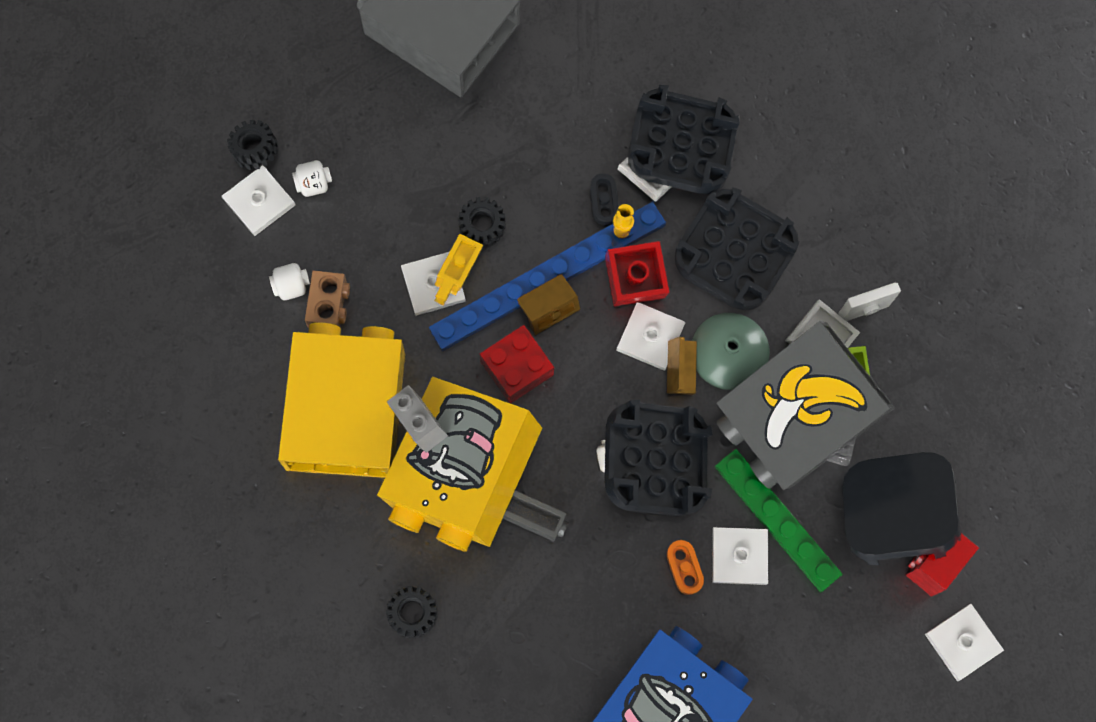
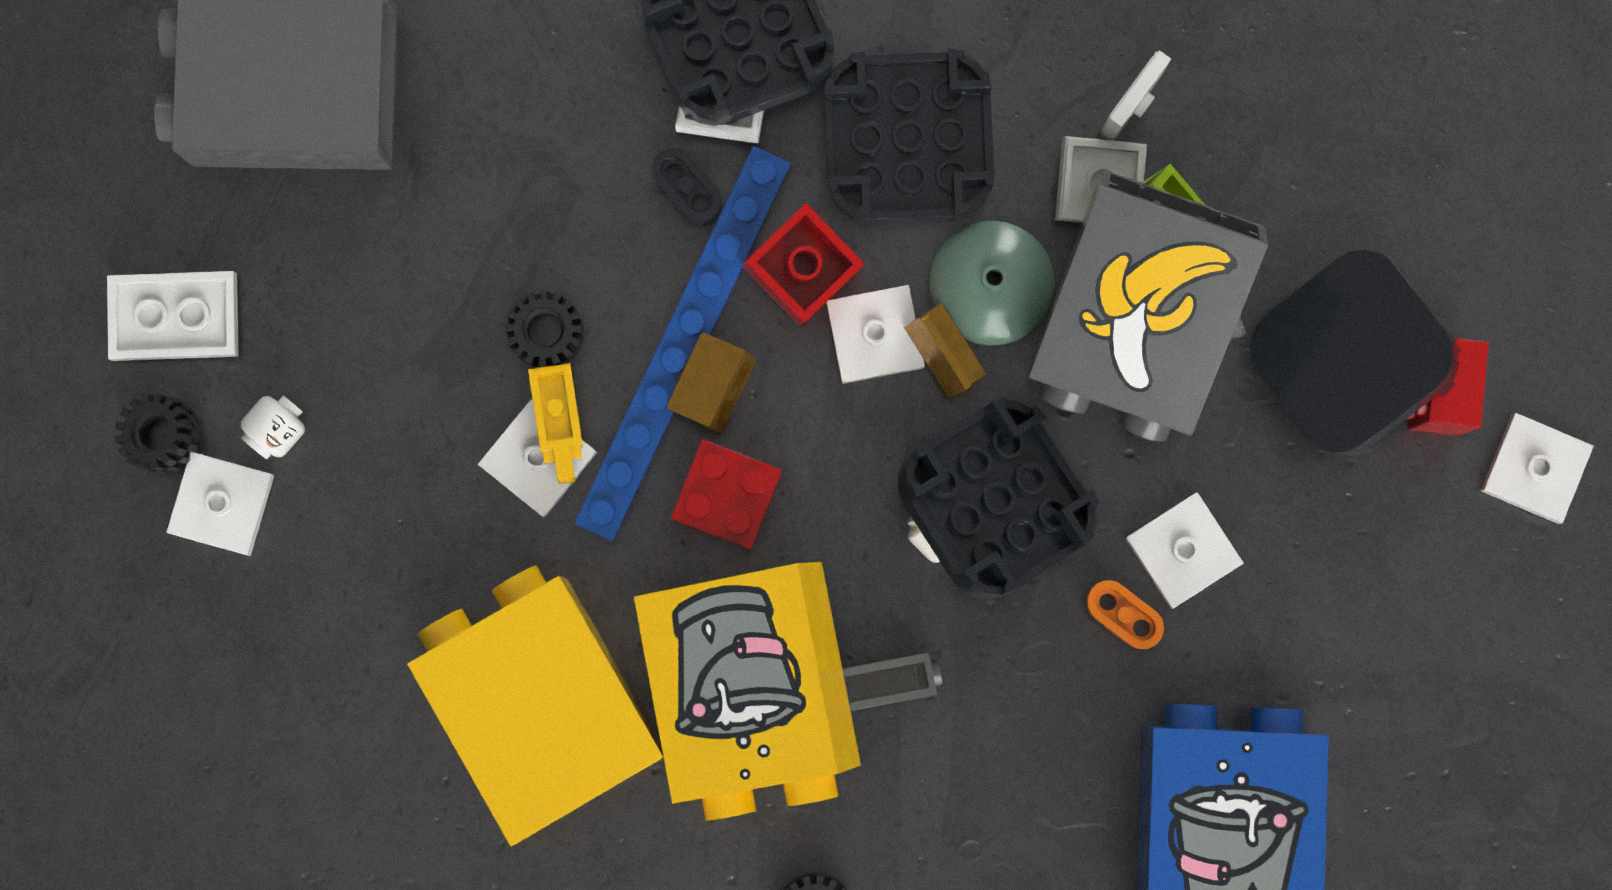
camera: 30 degrees left, 10 degrees up
white head [269,263,310,300] -> none
medium nougat brick [305,271,350,328] -> none
light grey brick [387,385,448,453] -> none
yellow pin [613,204,634,238] -> none
green plate [715,449,843,593] -> none
none -> white plate [107,271,239,361]

